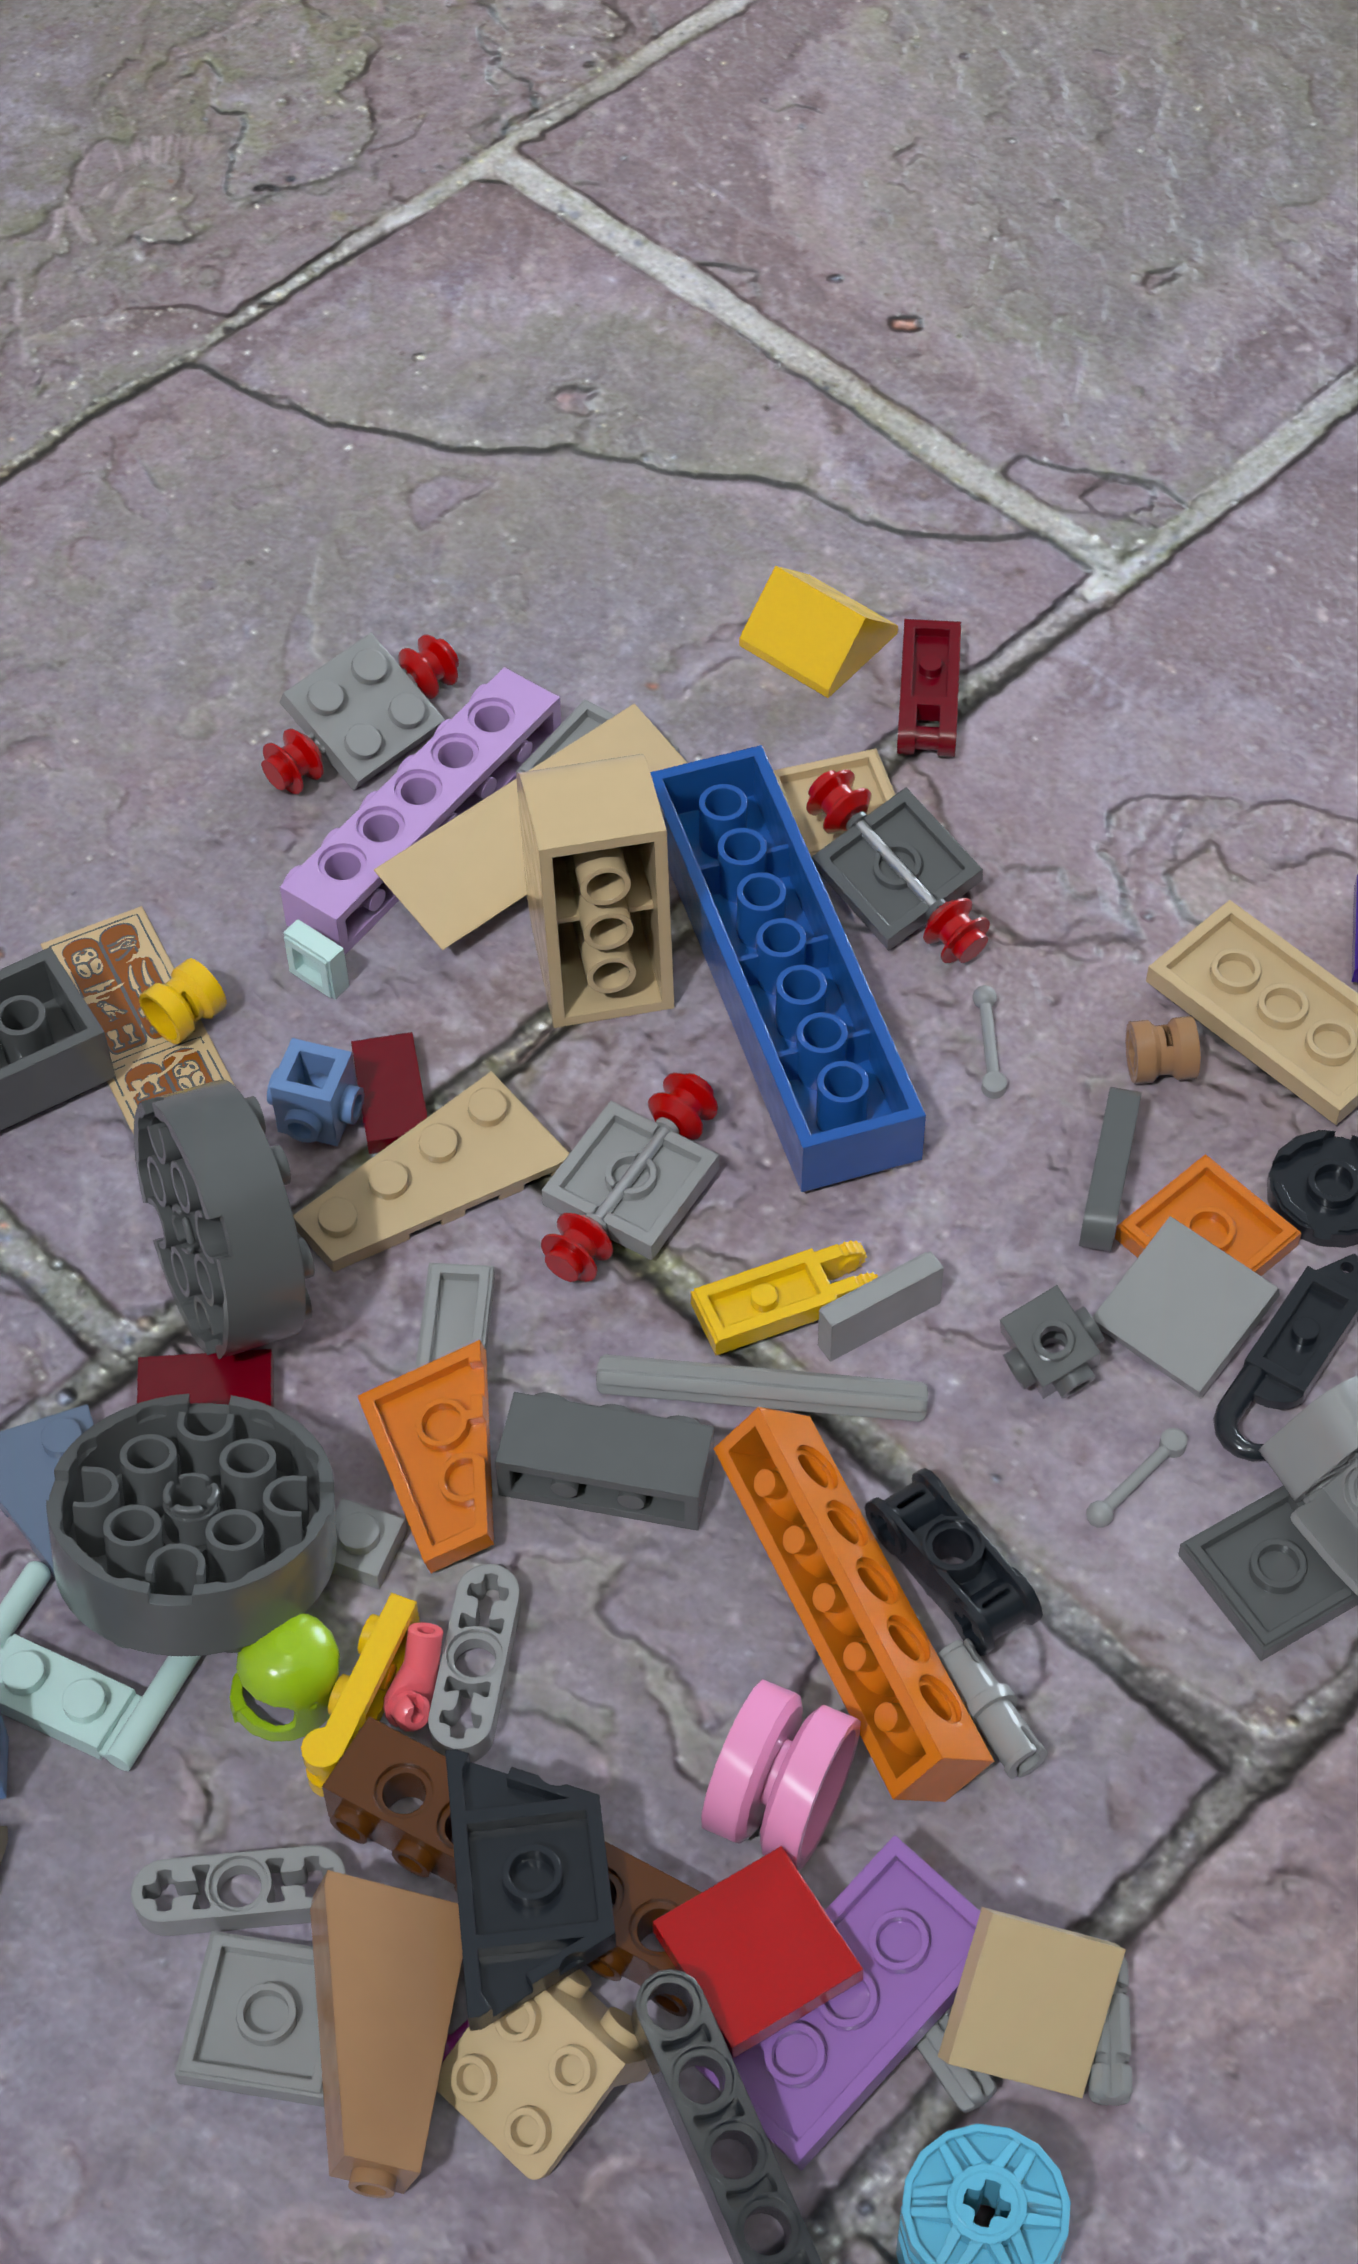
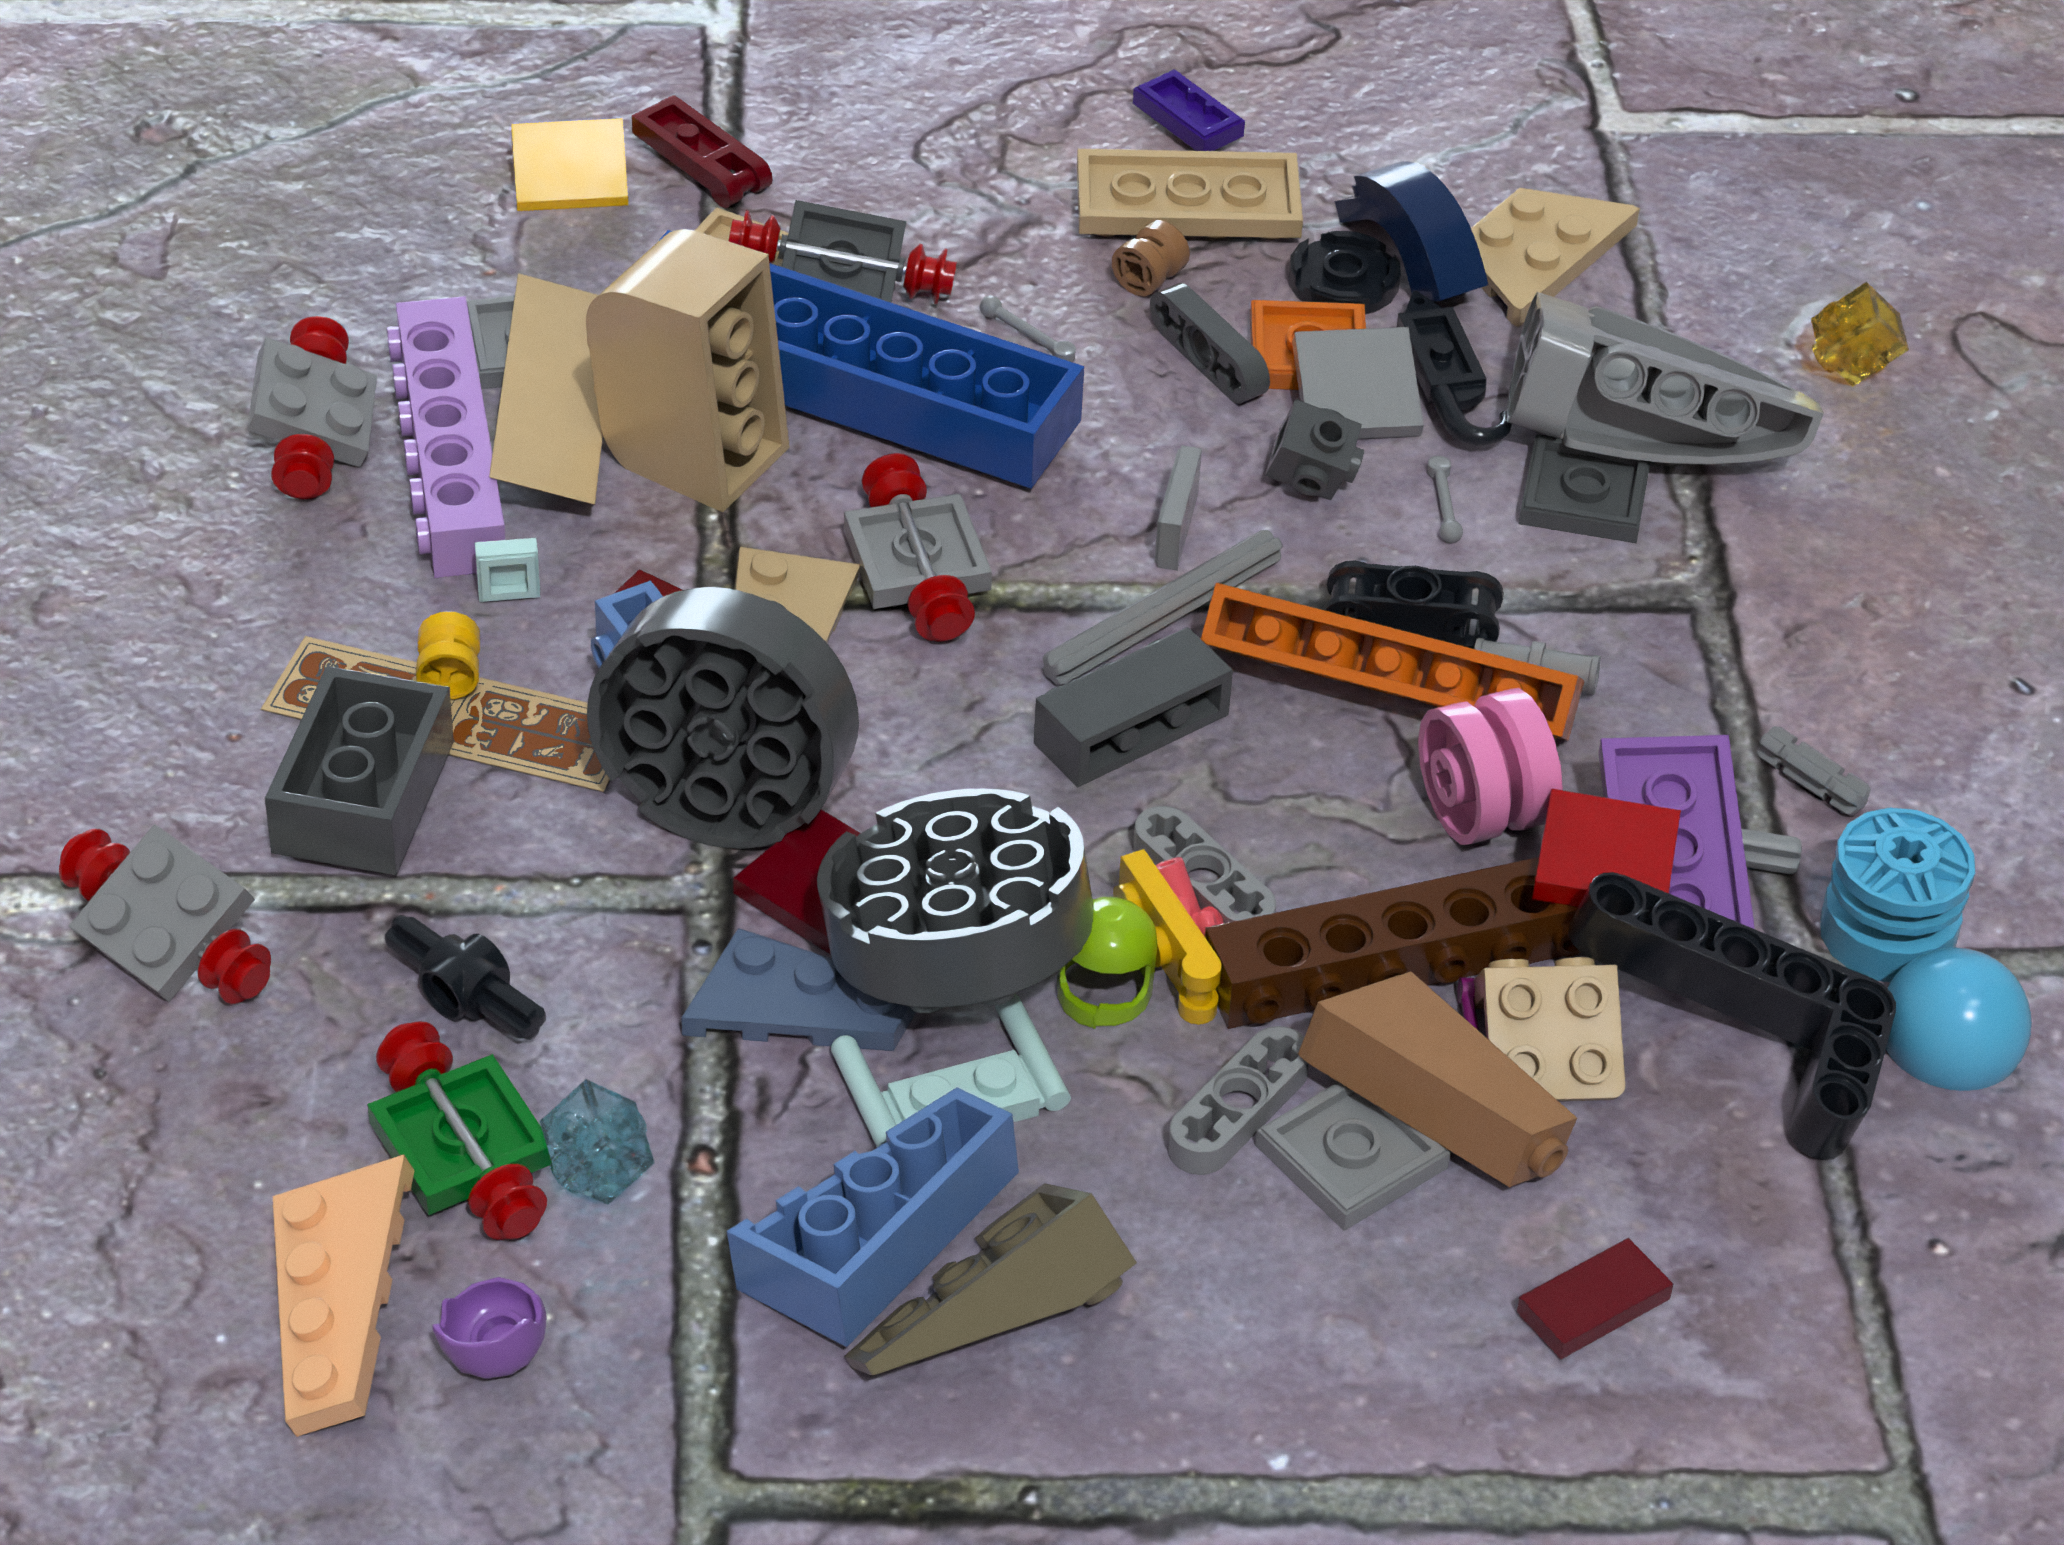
camera: 50 degrees left, 10 degrees down
orange wing [357,1340,494,1573] -> none
light grey tile [415,1263,495,1369] -> none
black wing [445,1749,616,2031] -> none
yellow hinge [691,1240,878,1356] -> none
tan tile [938,1907,1126,2098] -> none

